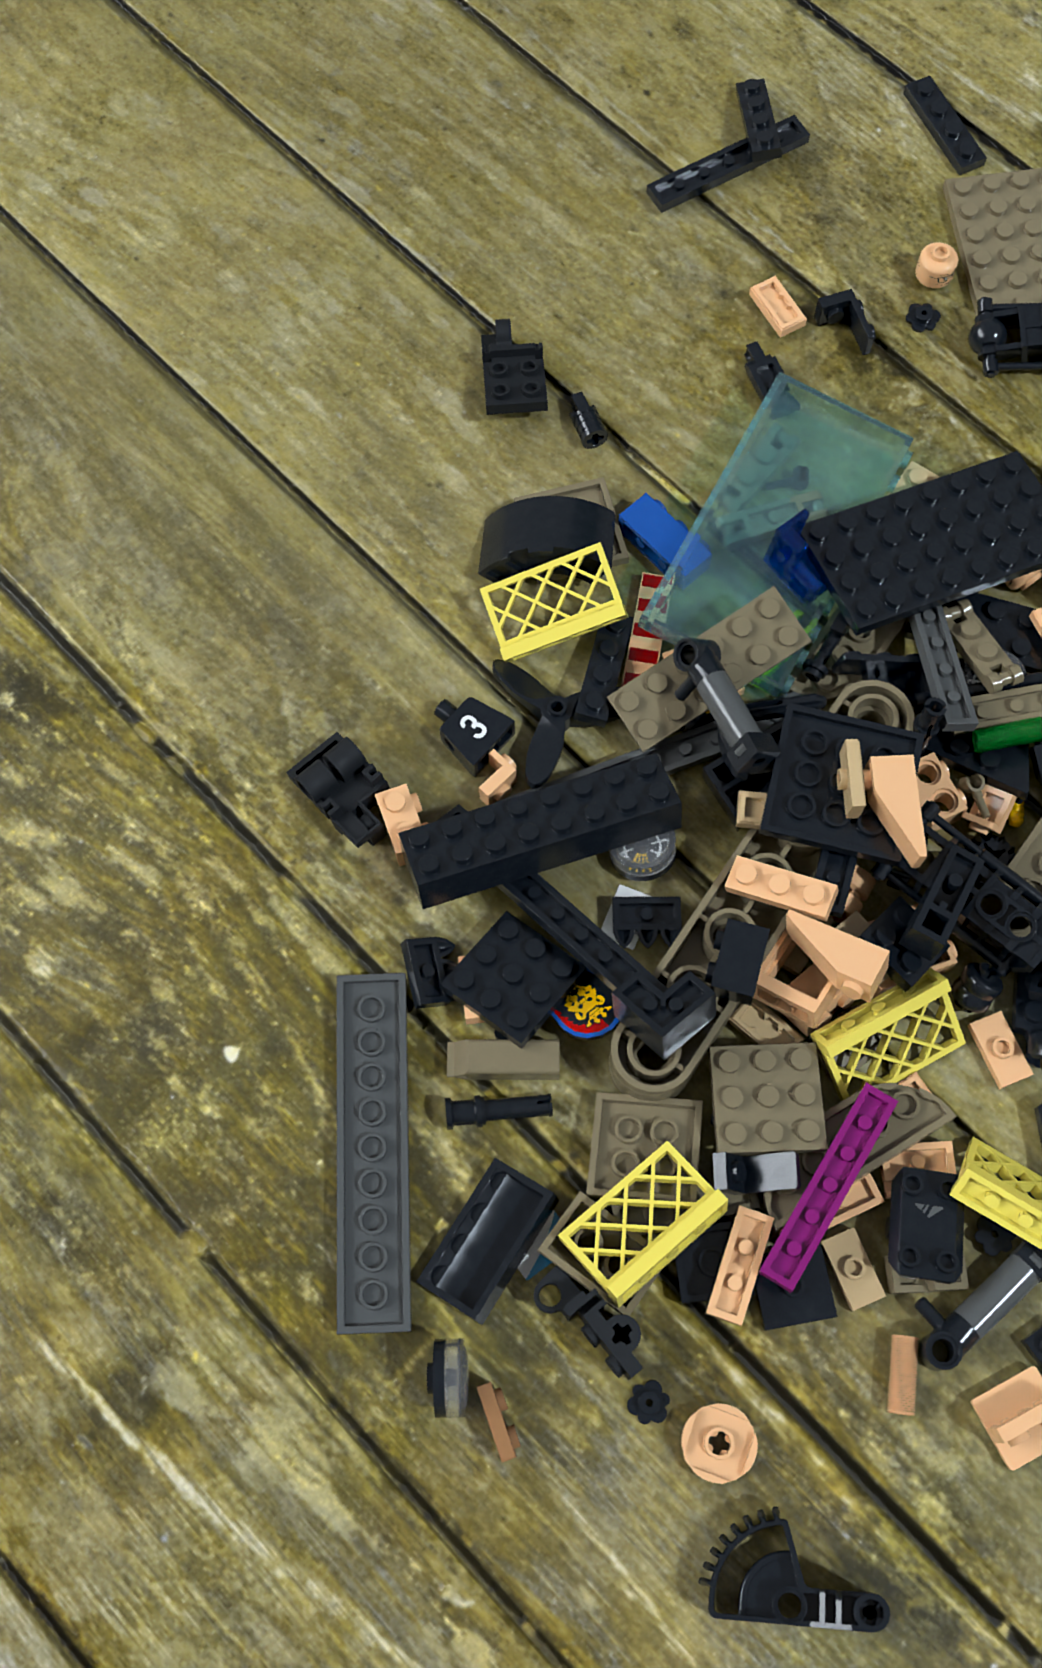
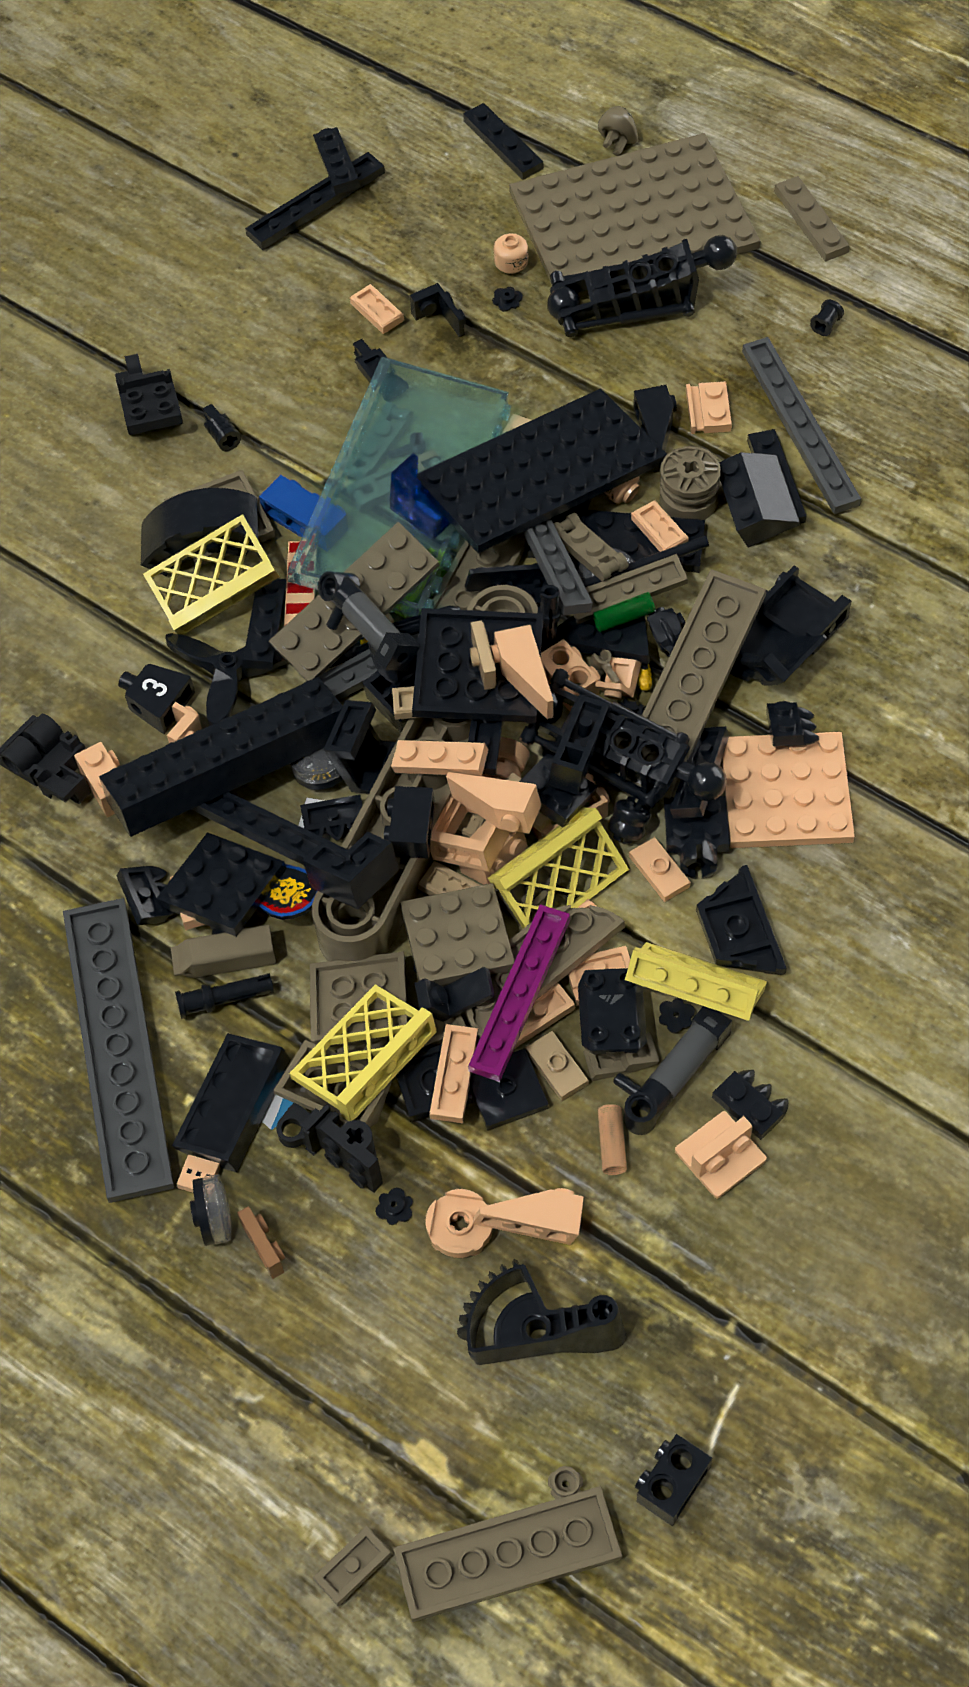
camera: 10 degrees left, 10 degrees down
black hinge [802,612,849,683] -> none
none -> light nougat tile [177,1154,221,1197]
none -> black panel [323,700,396,794]
none -> light nougat slope [472,1188,584,1245]

